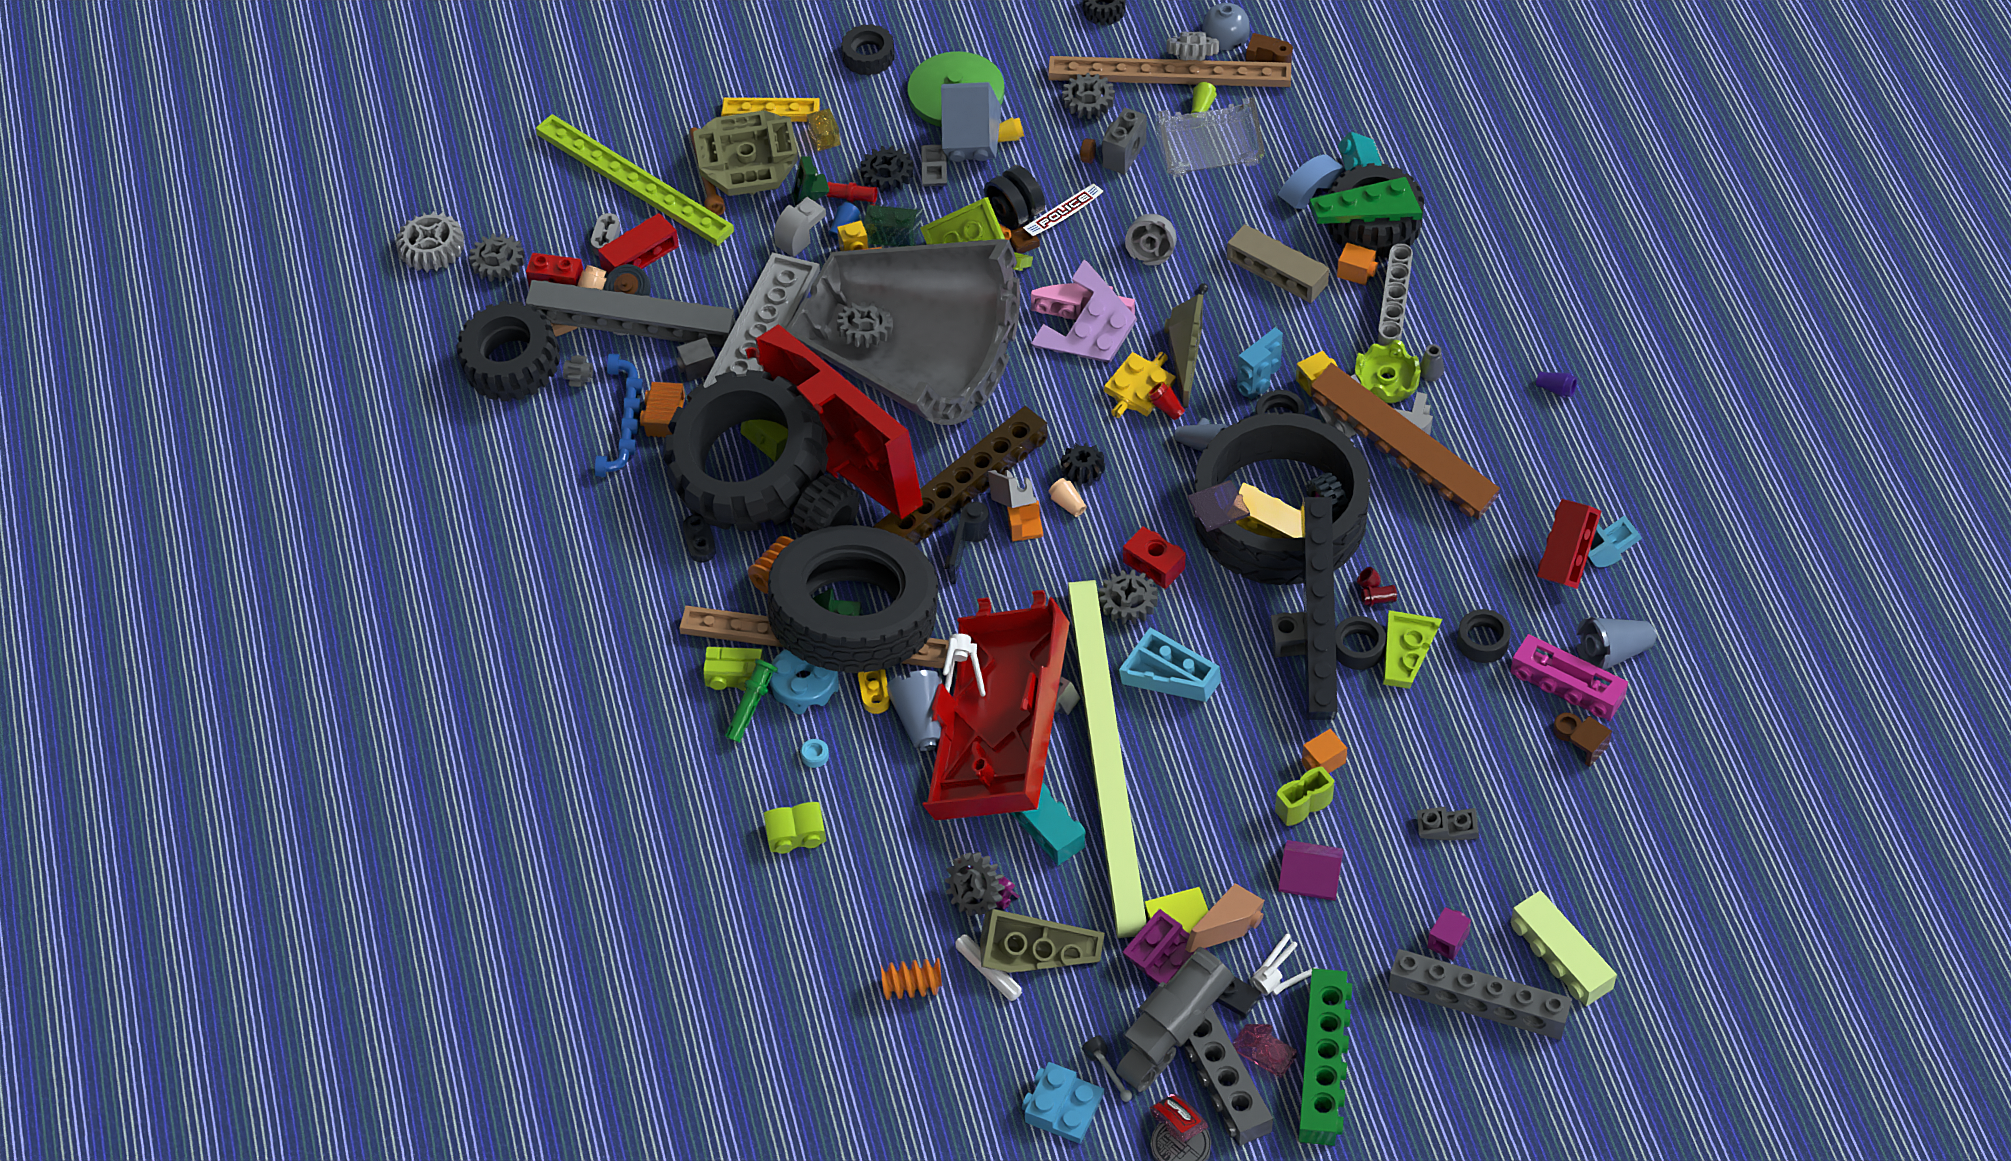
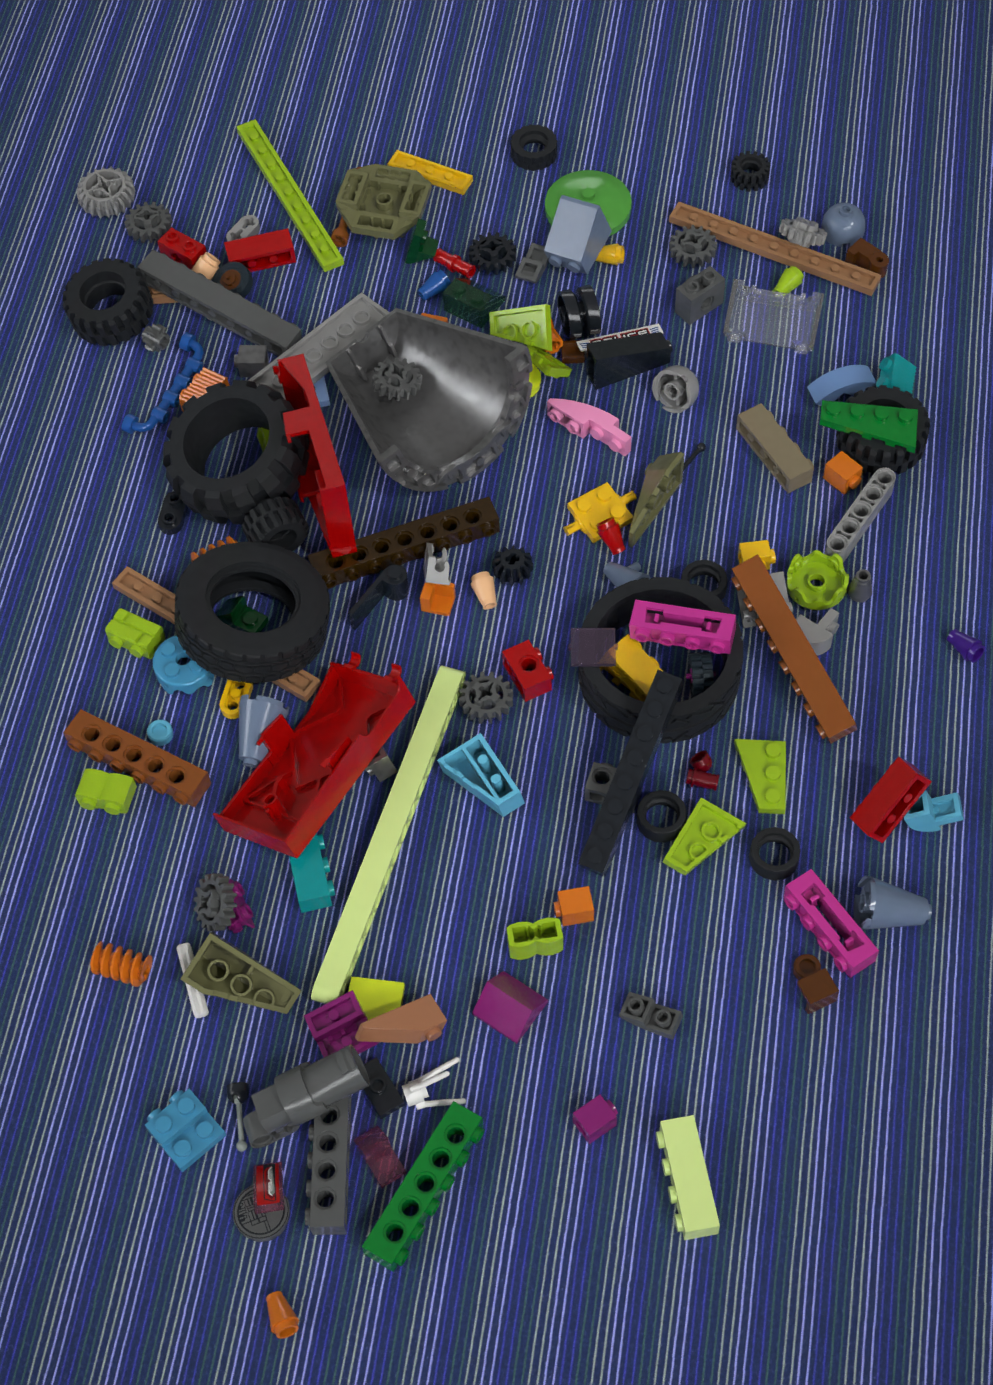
camera: 25 degrees right, 5 degrees up
green pin [724,659,778,743] -> none
light grey brick [774,197,826,258] -> none
clear yellow brick [807,108,841,151] -> none
yellow brick [837,221,868,251] -> none
white plant [943,634,985,696] -> none
lavender wing [1031,260,1137,363] -> none
reddish brown tile [1080,138,1096,164] -> none
dark azure plate [1237,327,1283,400] -> none
dark grey brick [1388,949,1572,1040] -> none
none -> dark orange brick [63,709,211,808]
none -> black slope [586,332,673,390]
none -> dark pink brick [629,600,736,654]
none -> lime wing [734,739,786,814]

